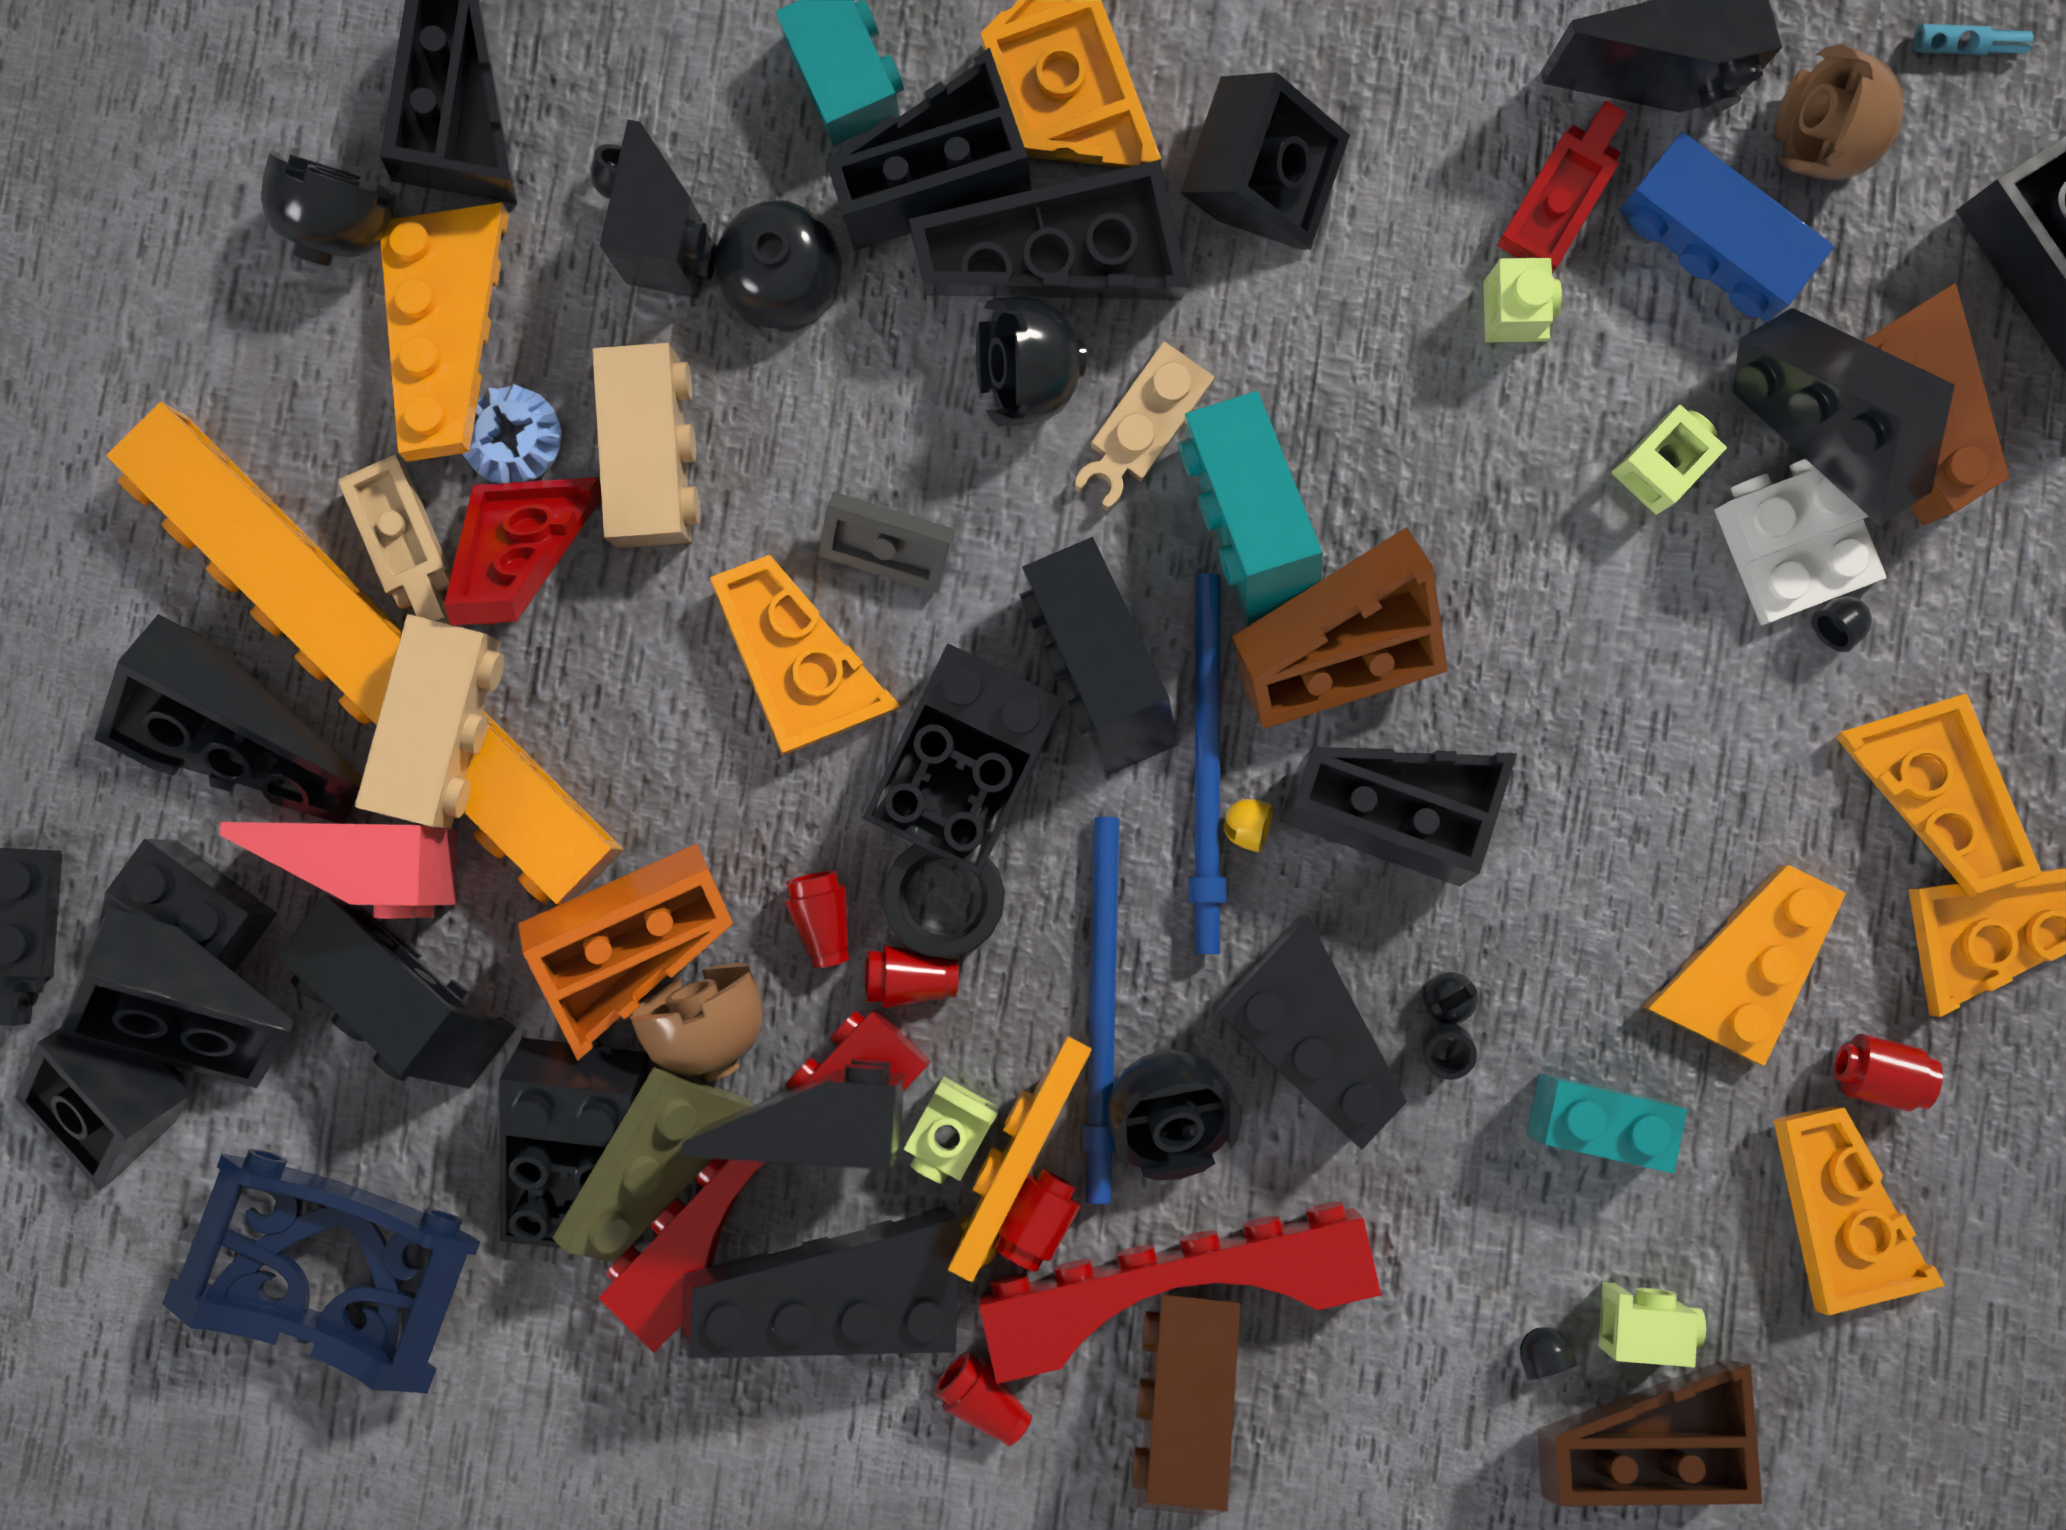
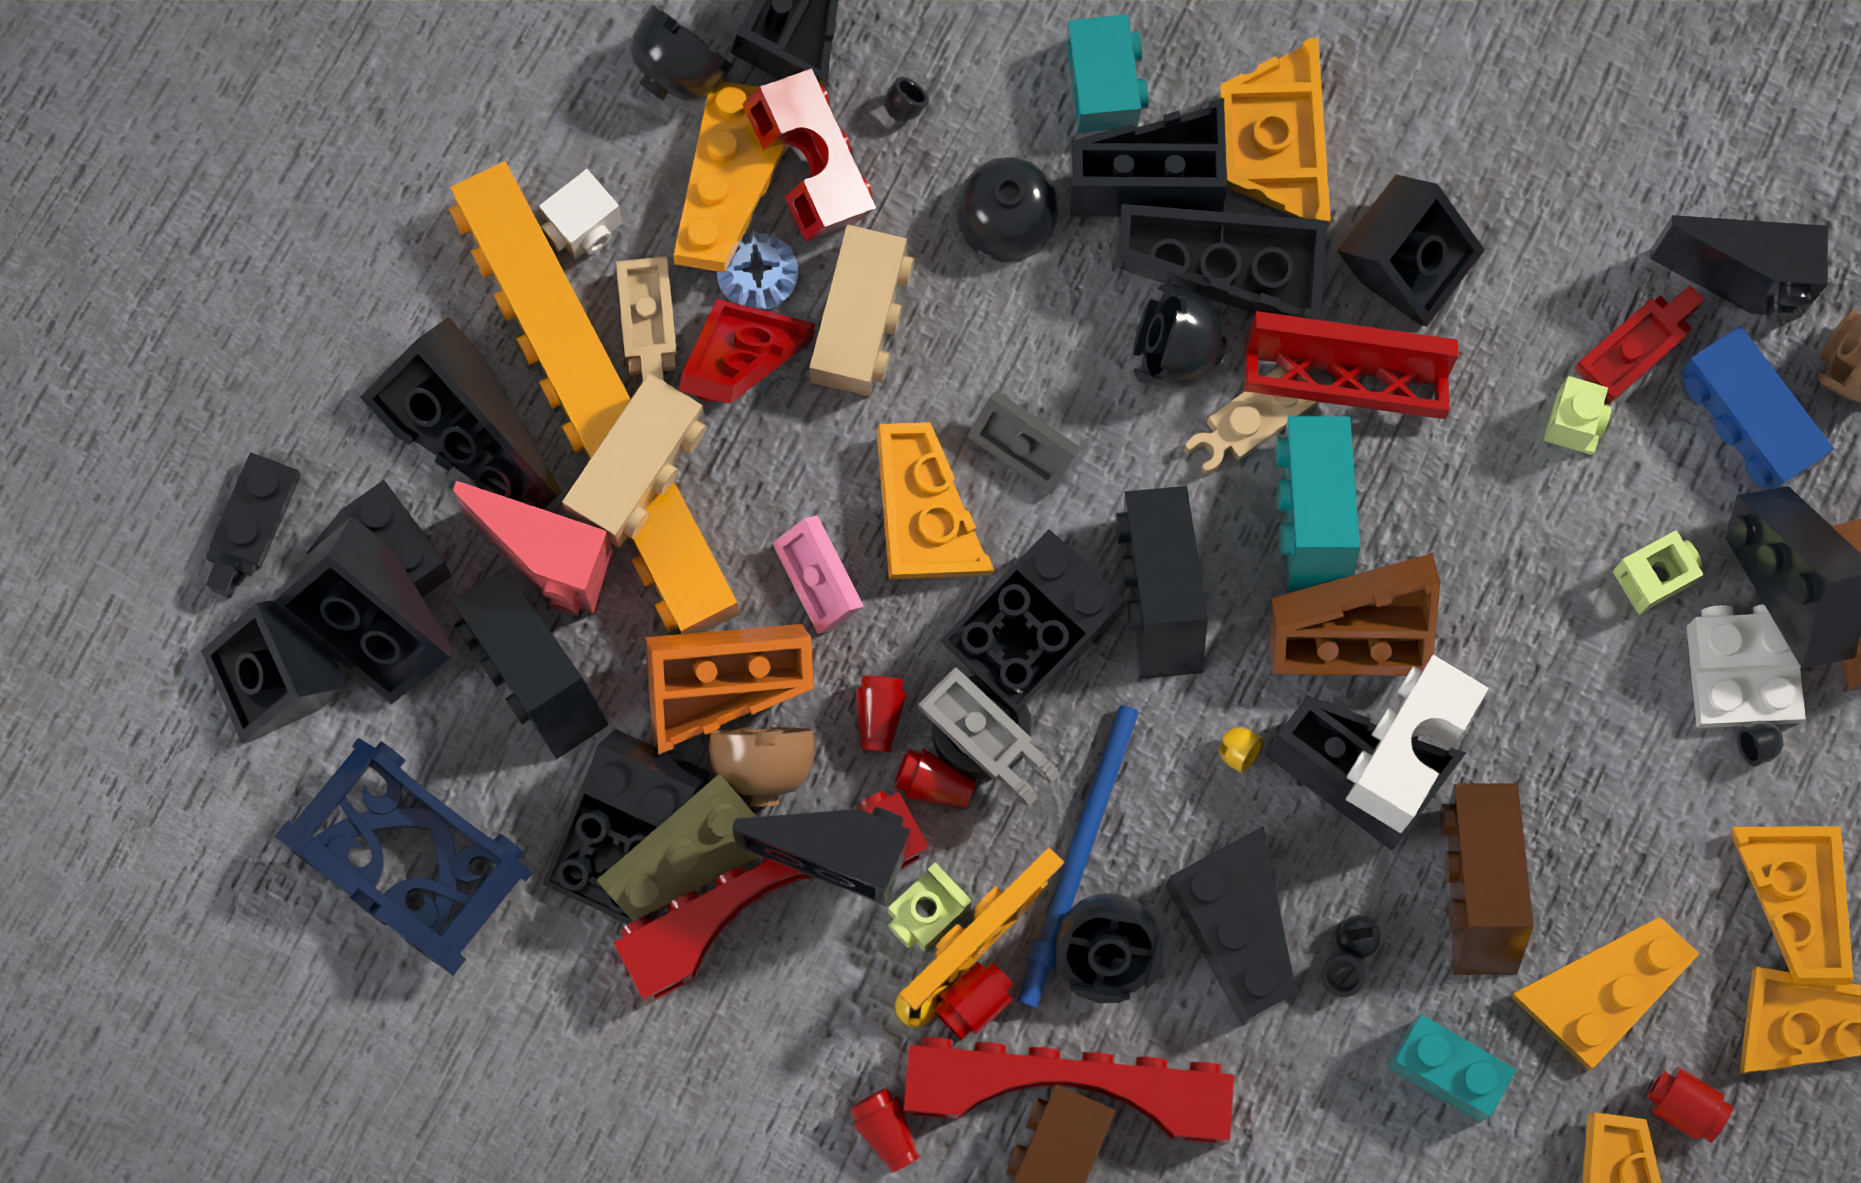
camera: 10 degrees right, 10 degrees down
black slope [600,119,717,299] -> none
black wedge [680,1206,961,1359] -> none
blue bar [1188,573,1227,954] -> none
none -> white brick [539,169,623,260]
none -> arch [742,69,876,242]
none -> bright pink plate [772,516,864,634]
none -> light grey hinge [918,667,1060,806]
none -> red fence [1244,311,1459,419]
none -> white arch [1345,655,1489,833]
none -> reddish brown wedge [1440,783,1534,975]

